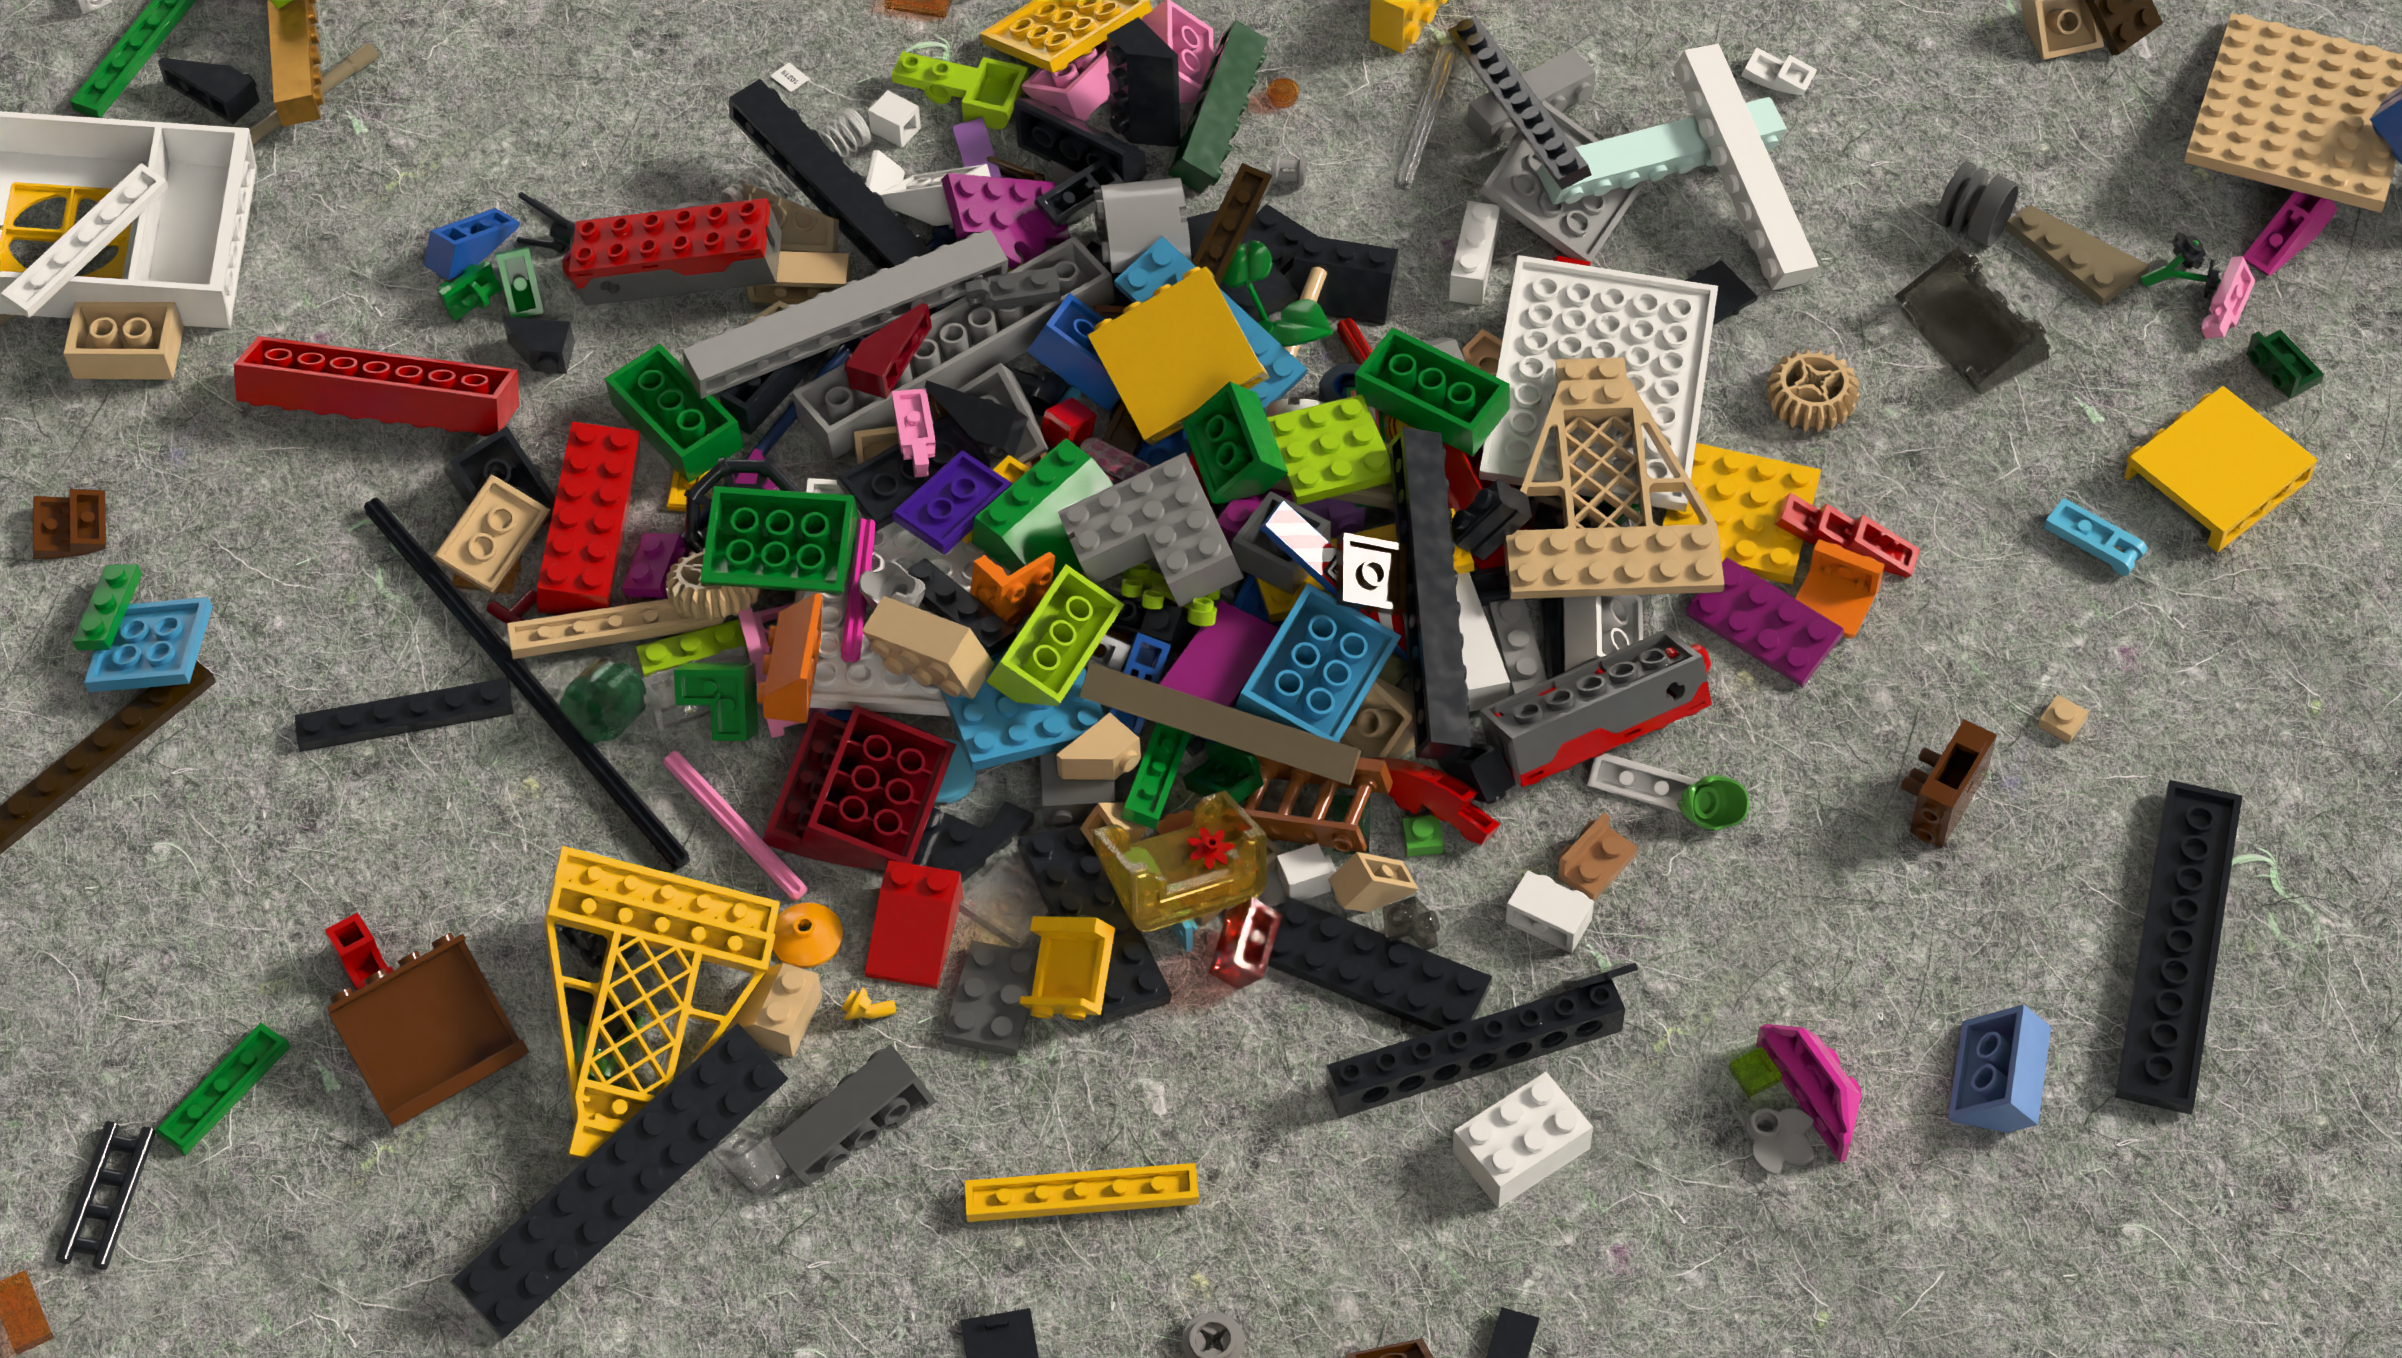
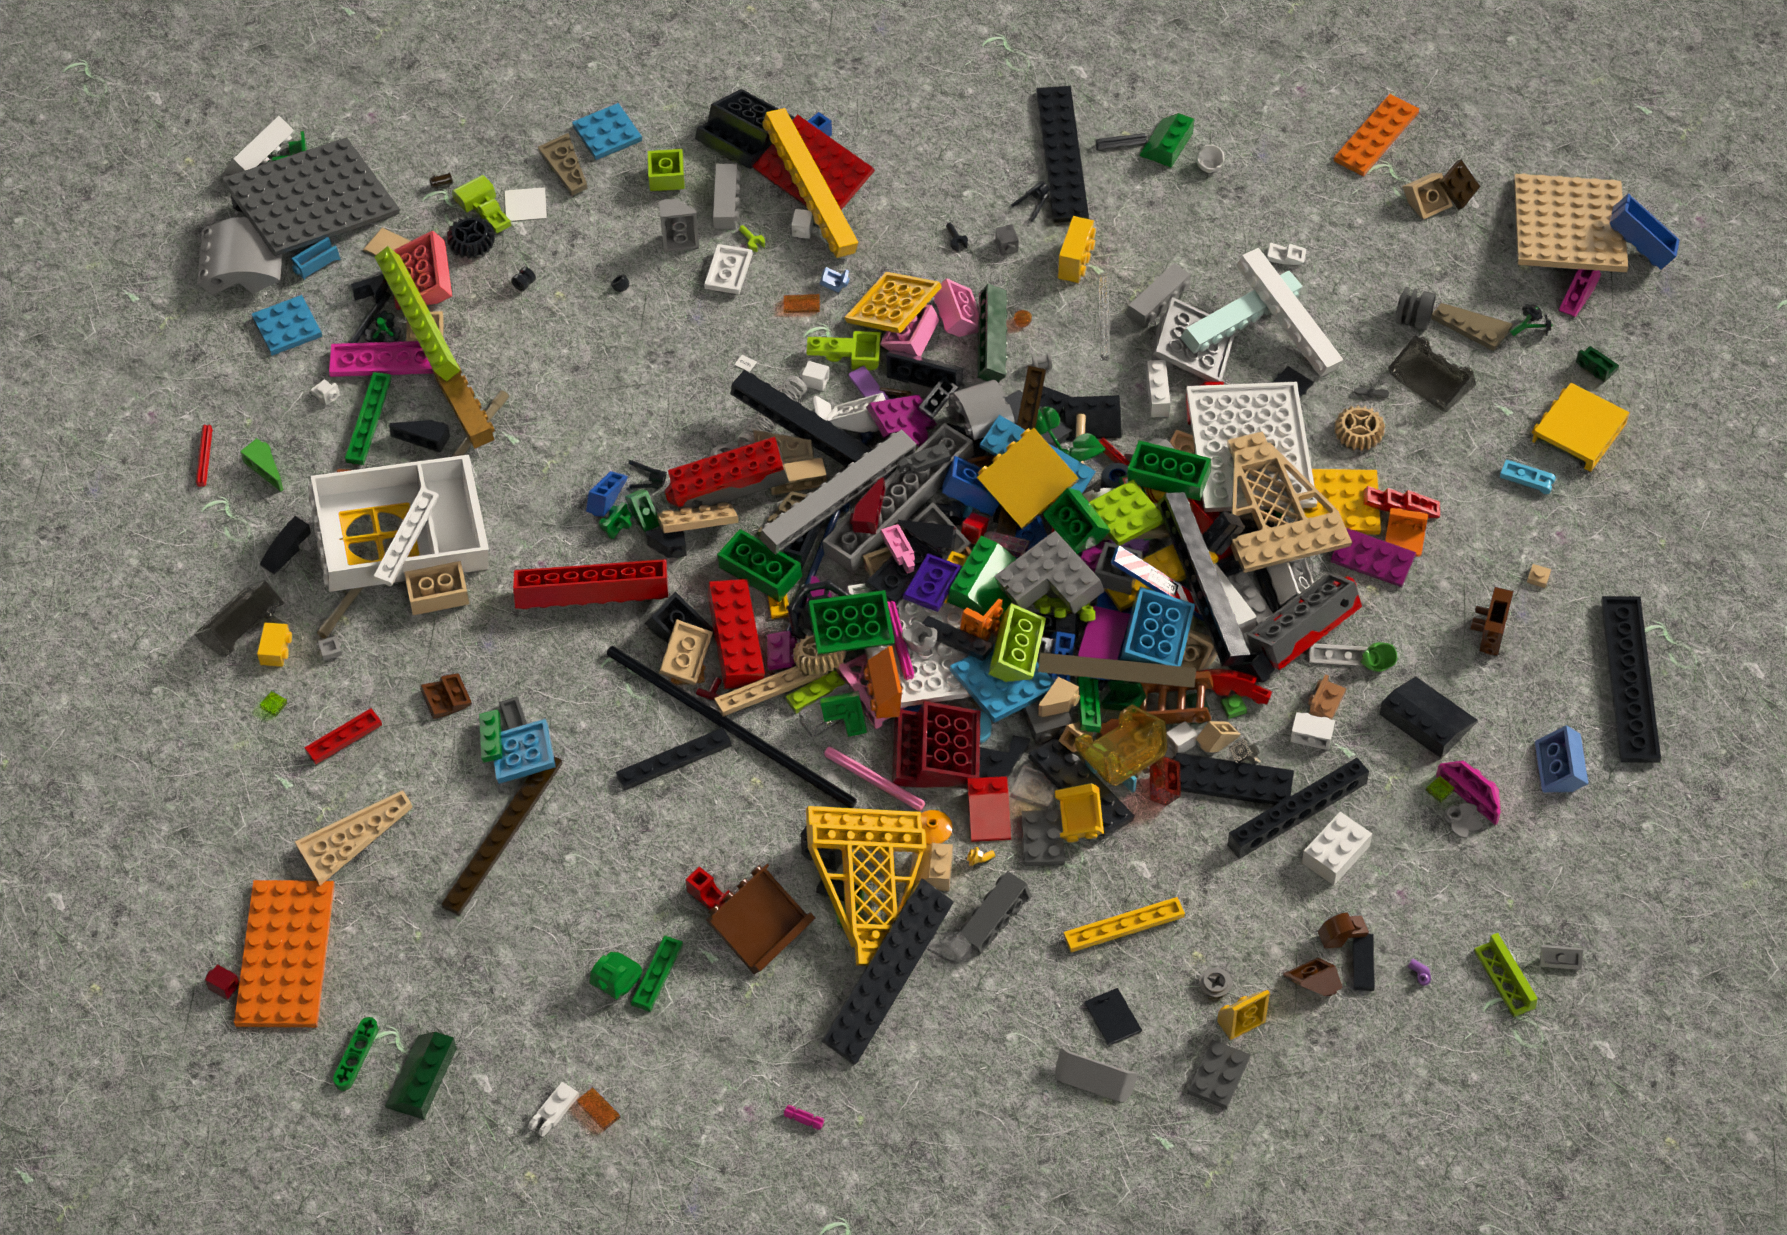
camera: 15 degrees left, 0 degrees up
black bar [55,1121,156,1270] -> none
clear green brick [559,658,646,743] -> none
tan brick [862,596,994,699] -> none
black slope [1106,17,1181,147] -> none
red plant [1187,827,1235,870] -> none
plate [1336,533,1406,616] -> none
plate [1448,16,1592,190] -> none
black piece [1562,963,1638,988] -> none
bright pink hinge [2201,256,2255,339] -> none
none -> dark grey tile [499,697,527,730]
none -> green piece [589,952,642,1000]
none -> tan plate [657,502,738,533]
none -> reddish brown brick [1317,912,1369,949]
none -> dark grey piece [1354,386,1389,398]
none -> black slope [1379,676,1478,759]

